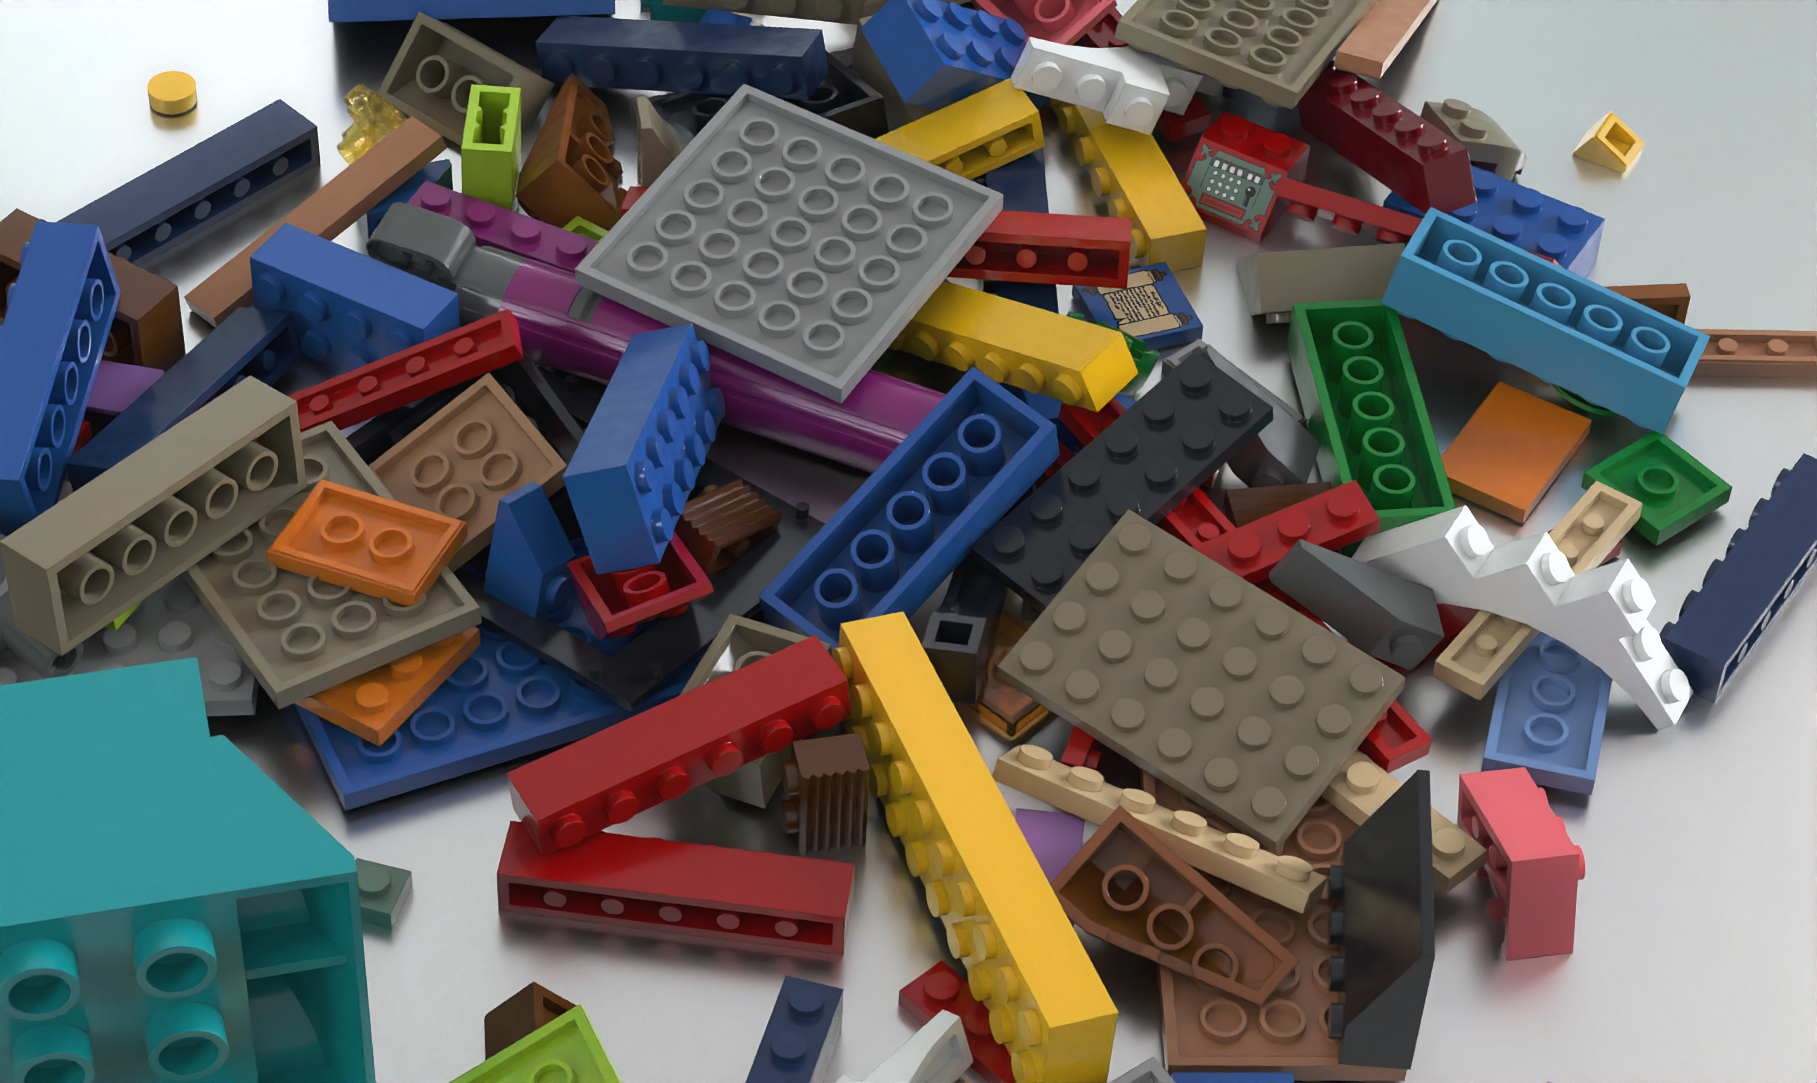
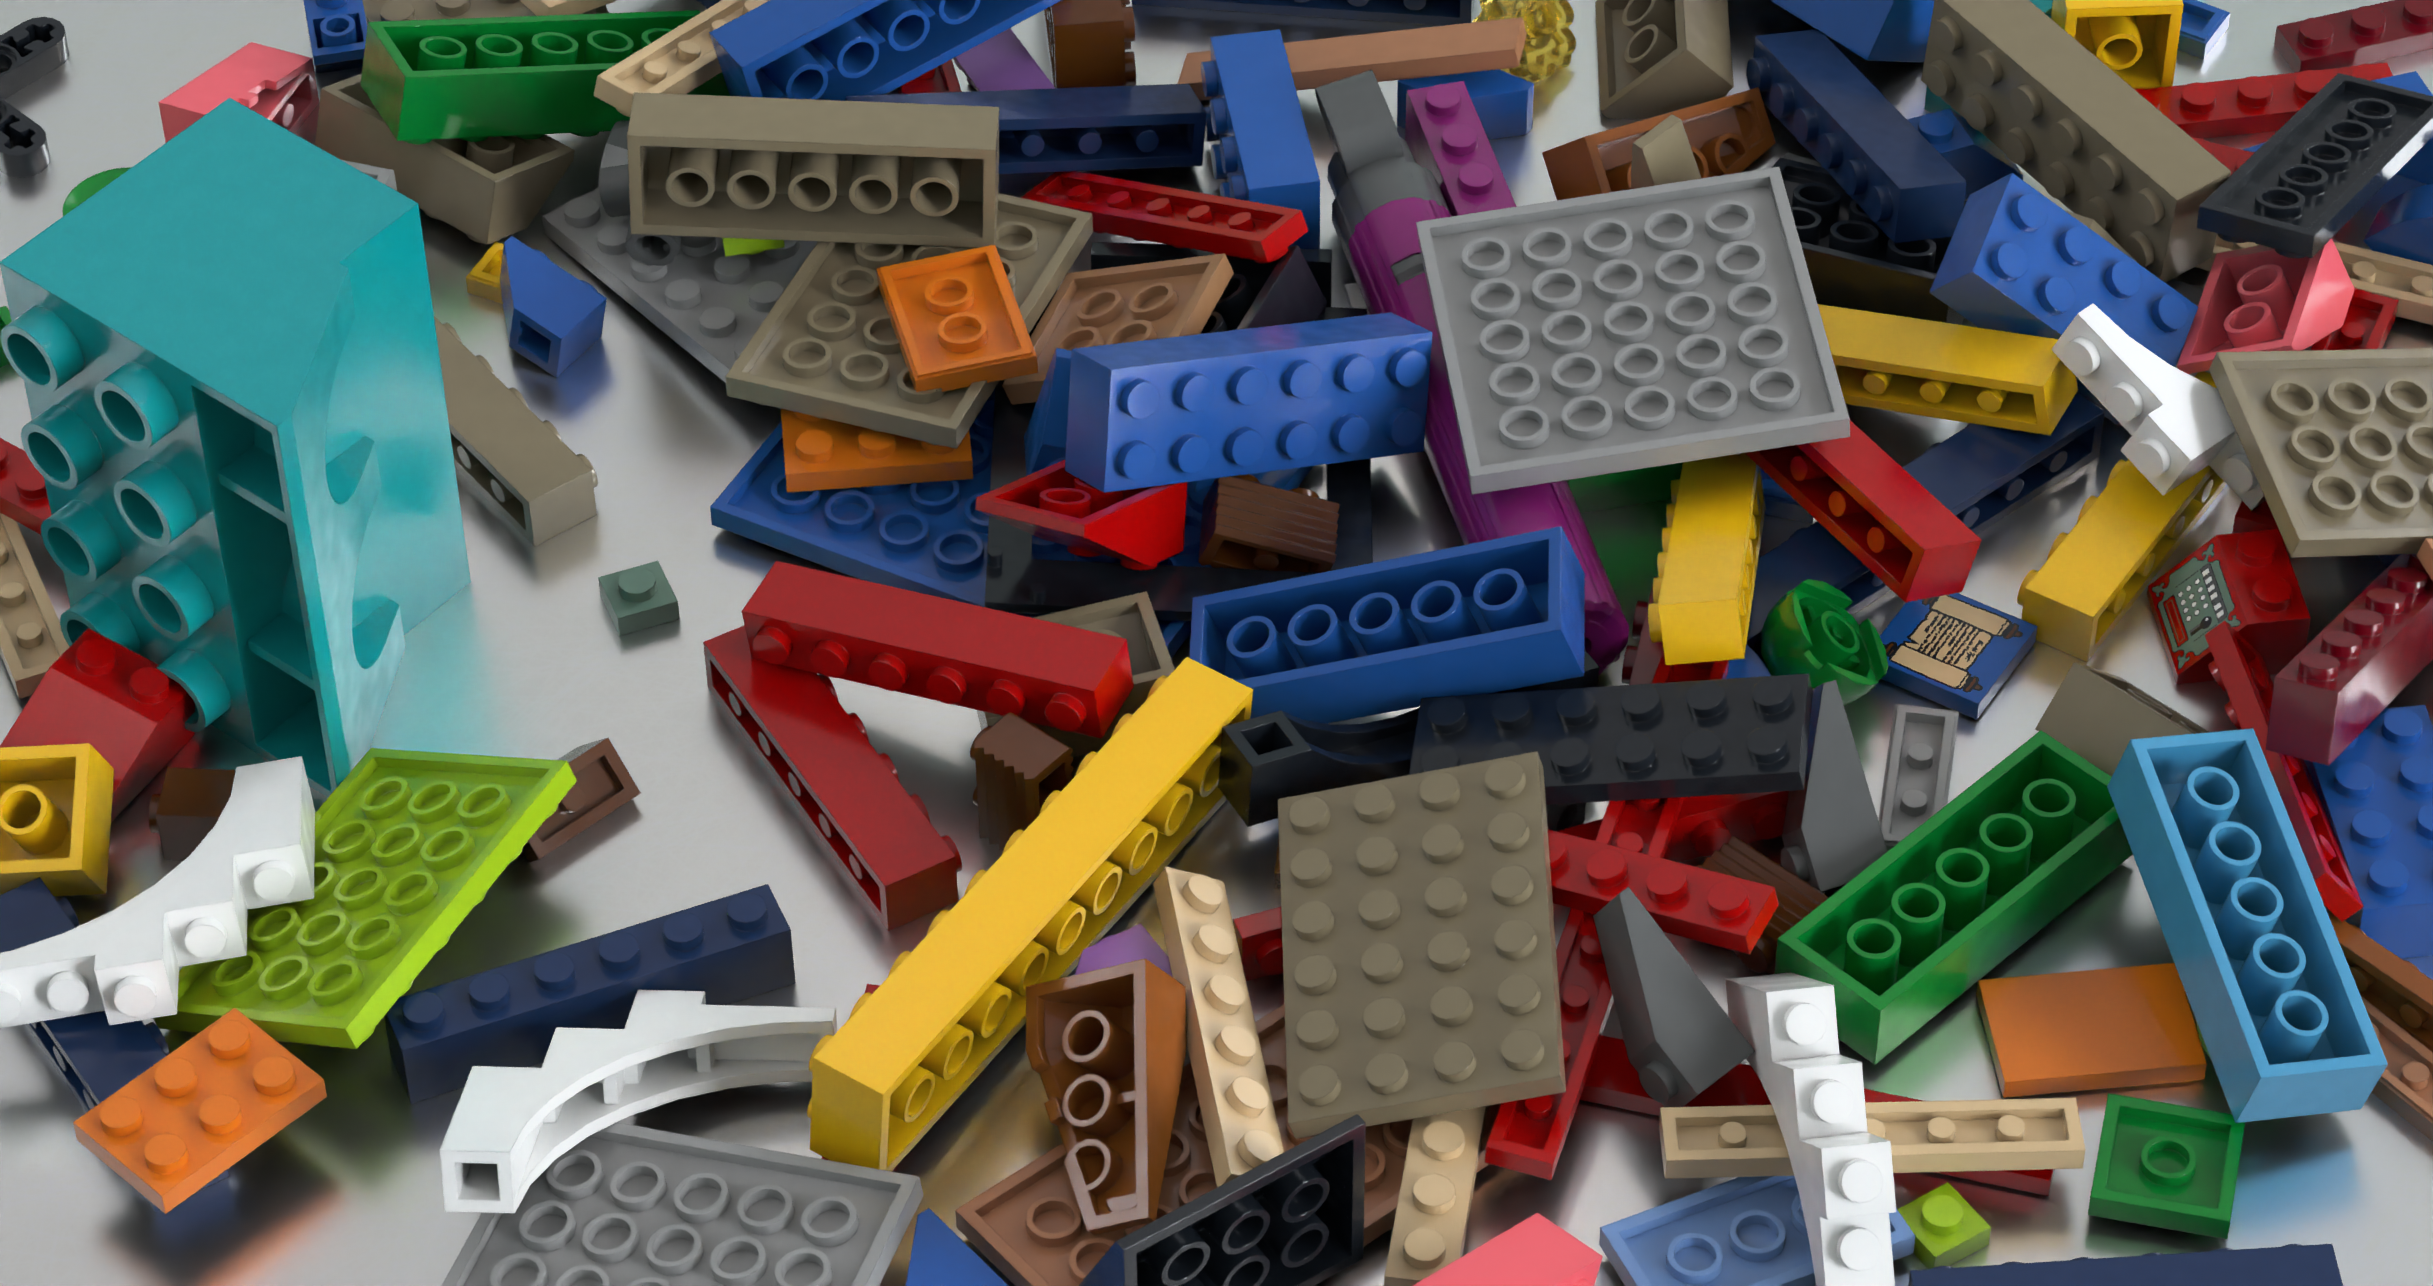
camera: 55 degrees right, 0 degrees up
lime brick [461,84,521,212] -> none

